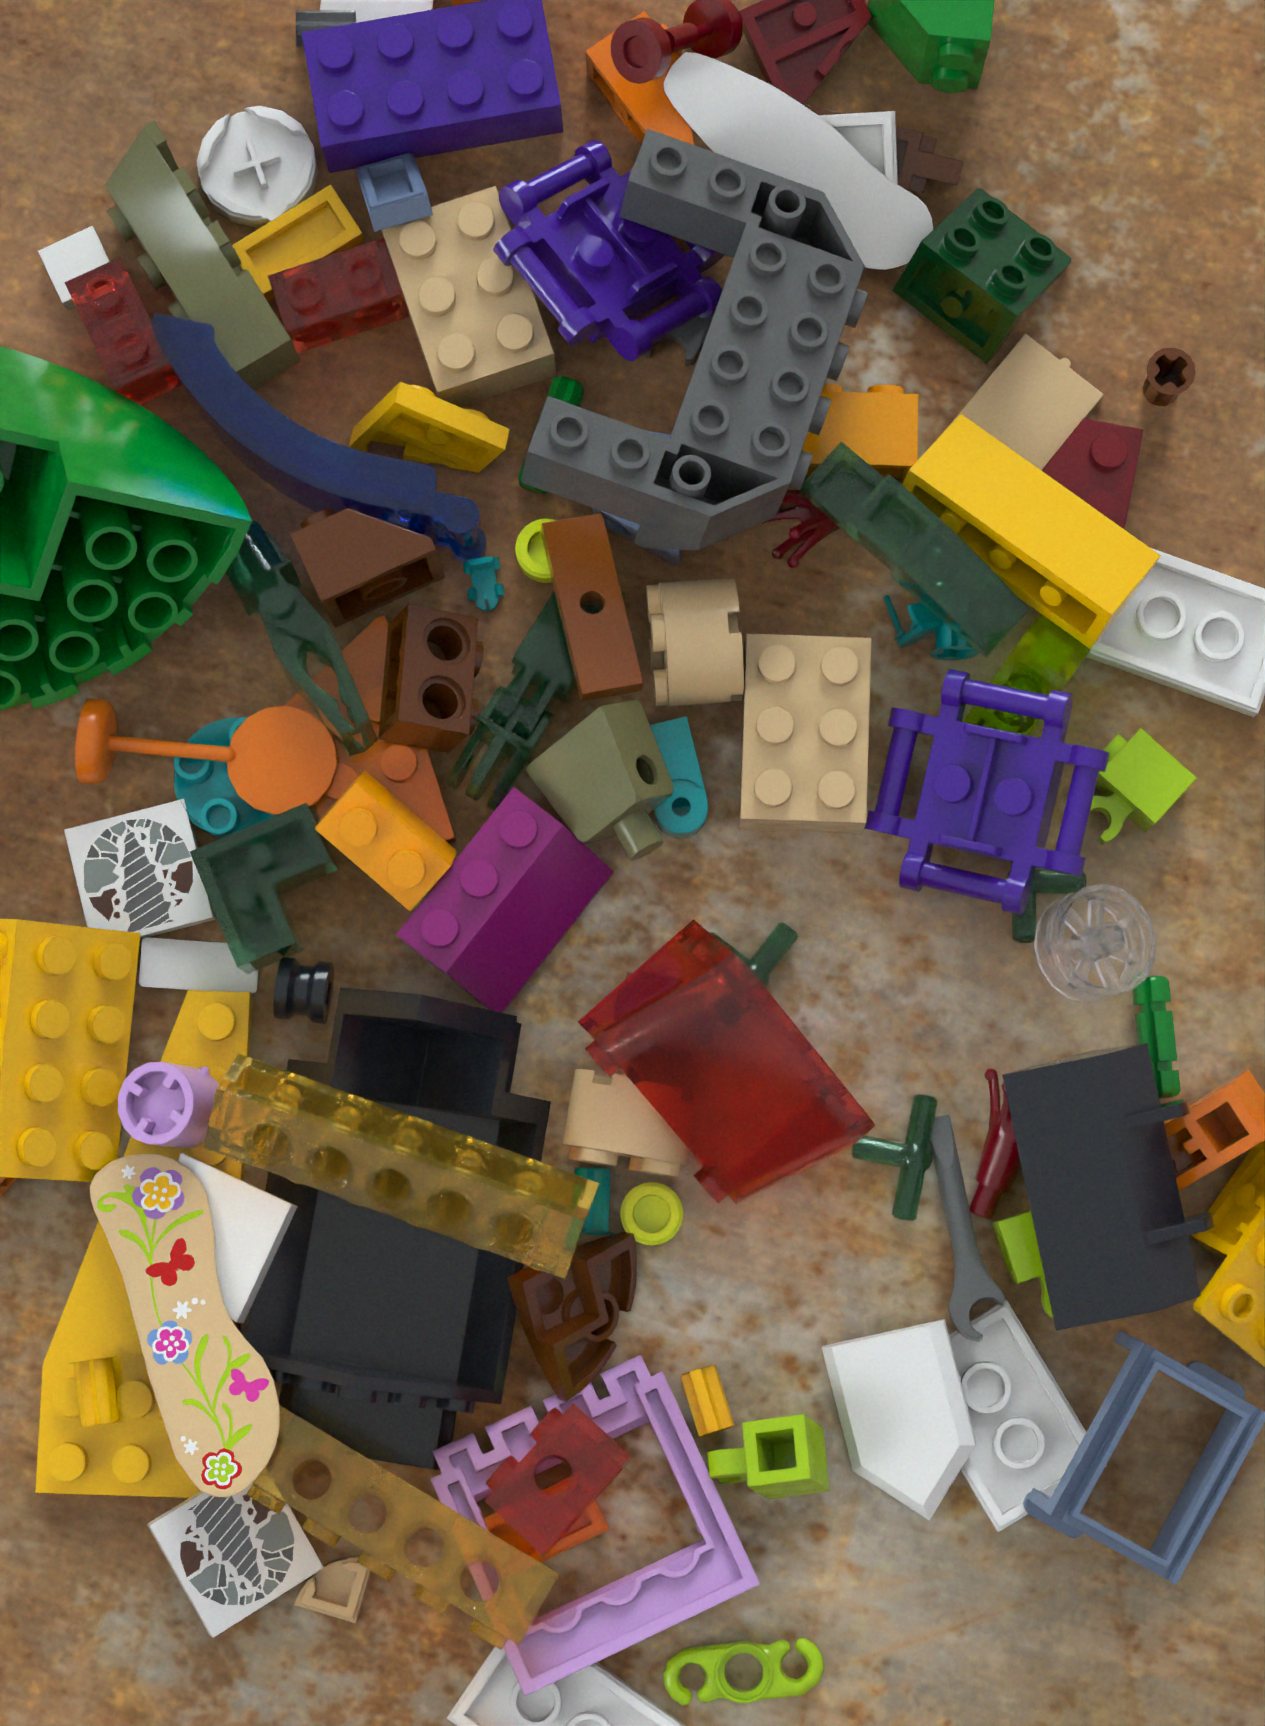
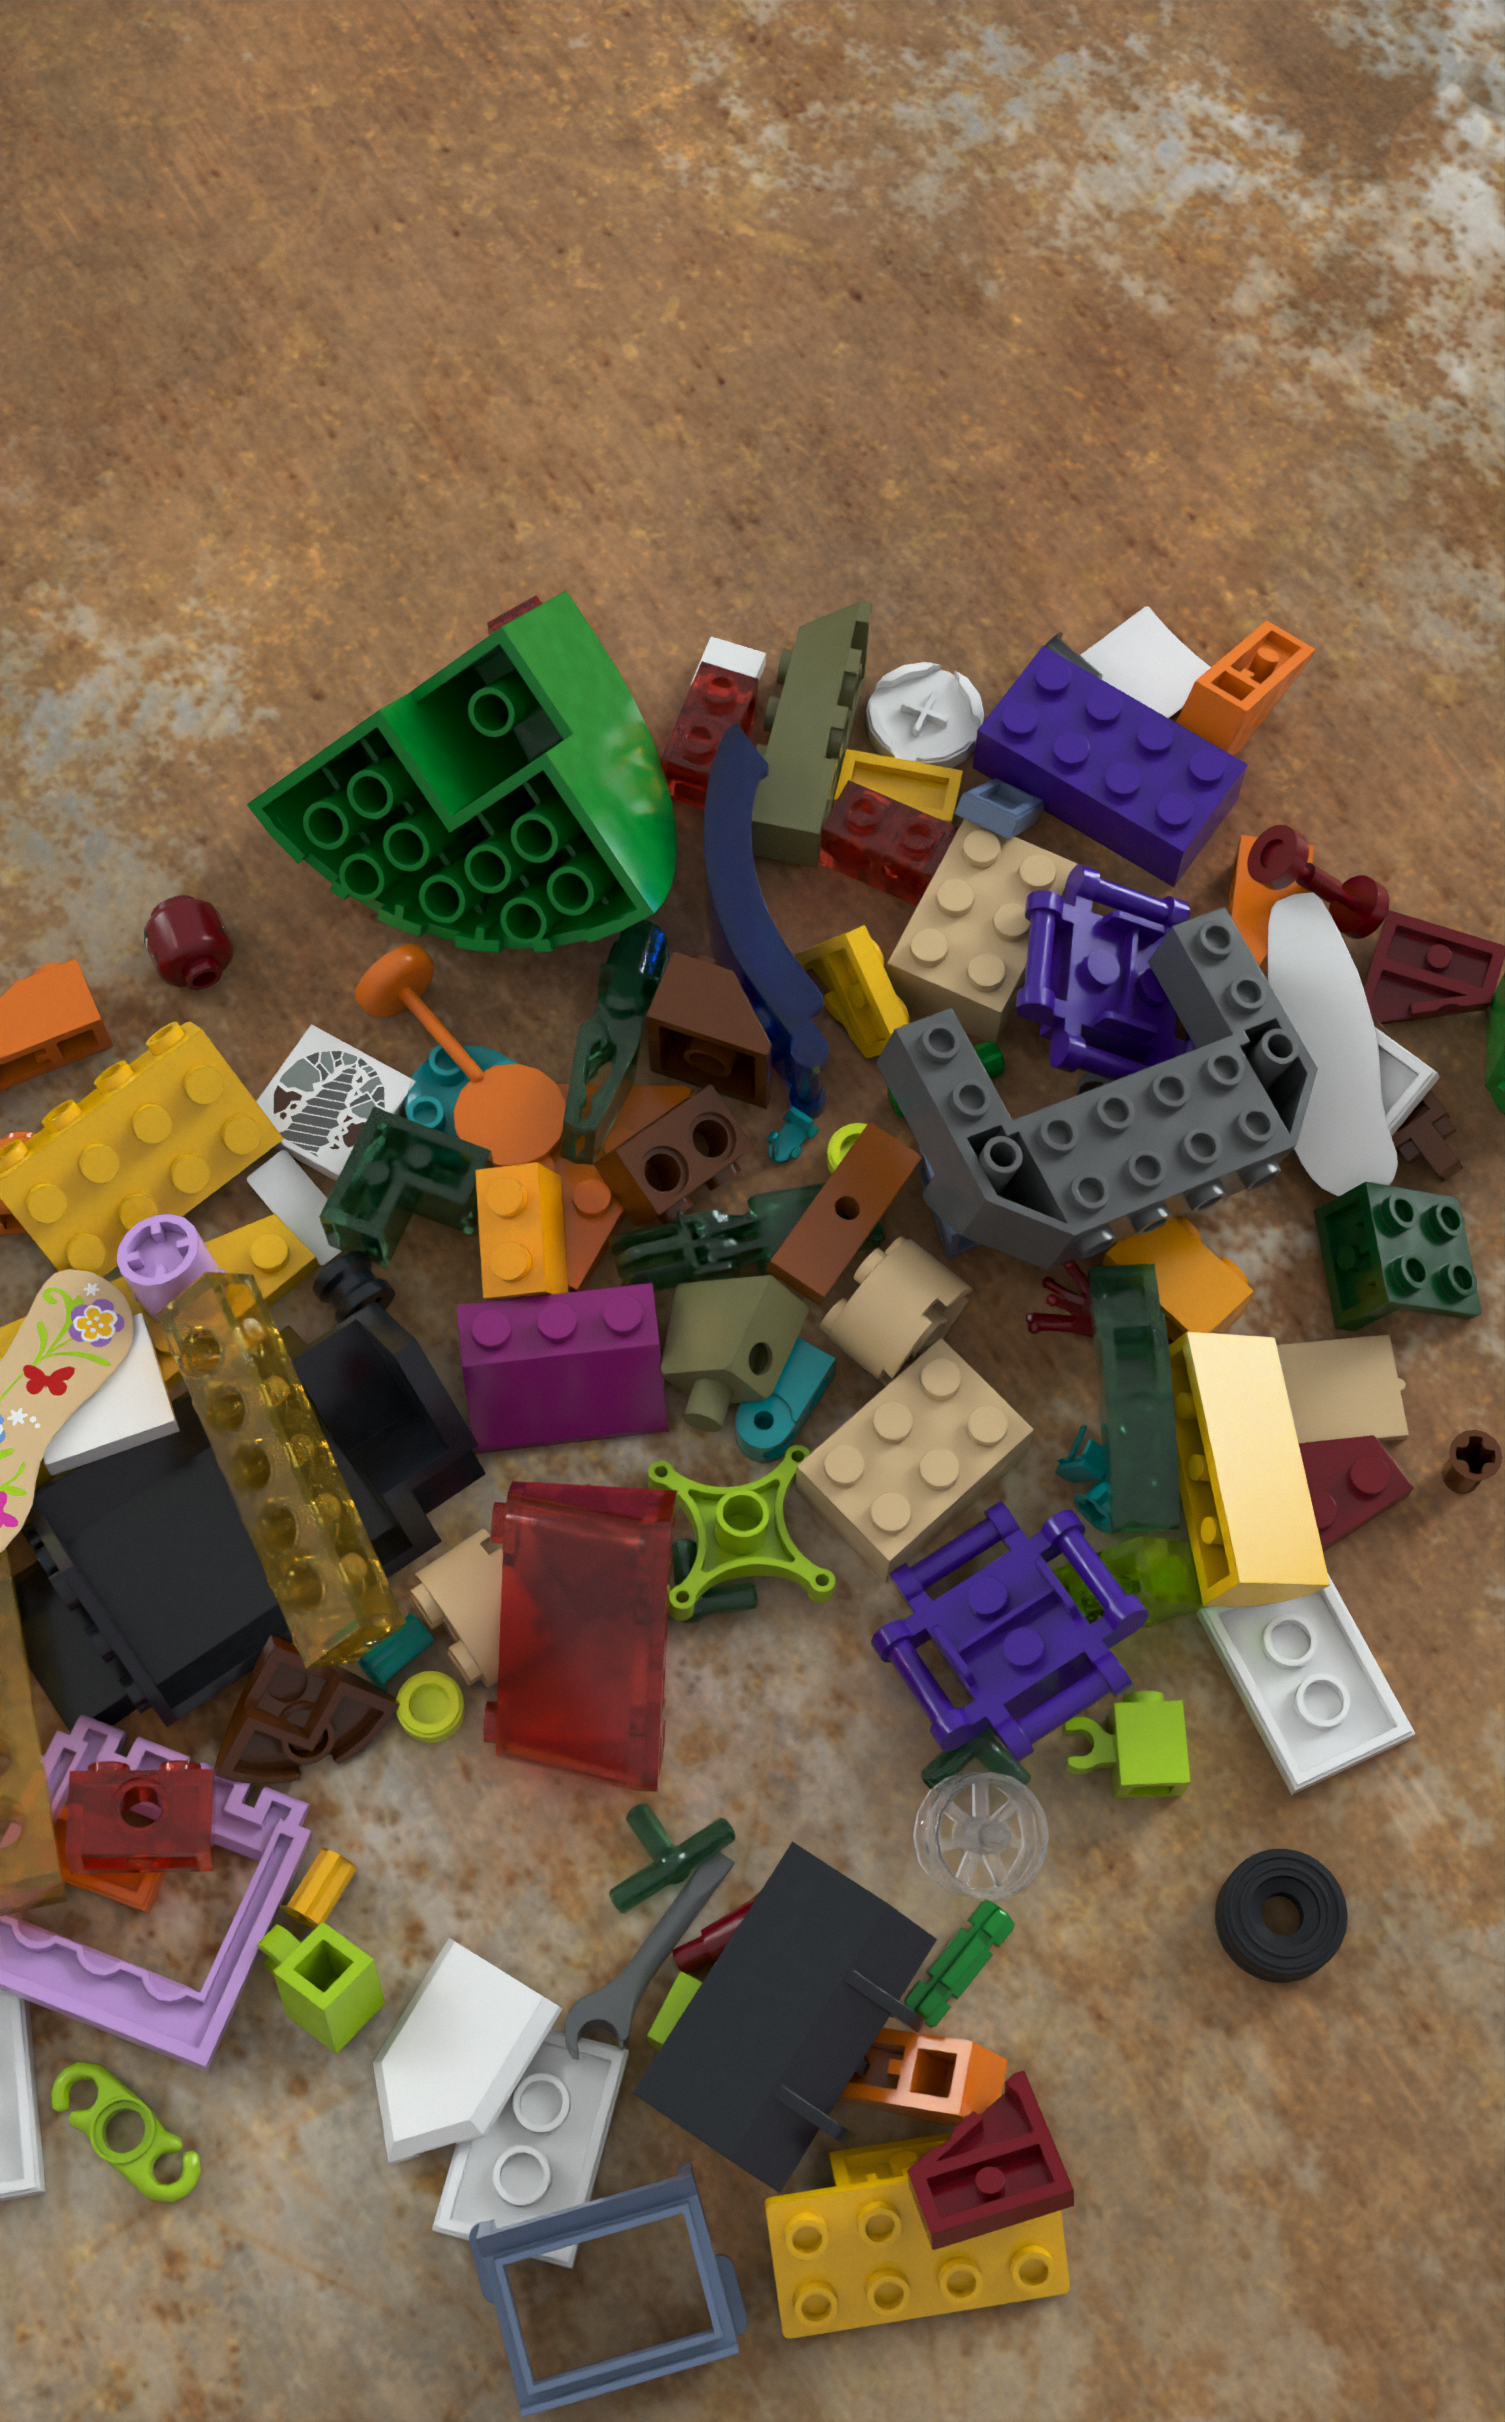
camera: 40 degrees right, 15 degrees down
none -> lime piece [647,1445,836,1621]

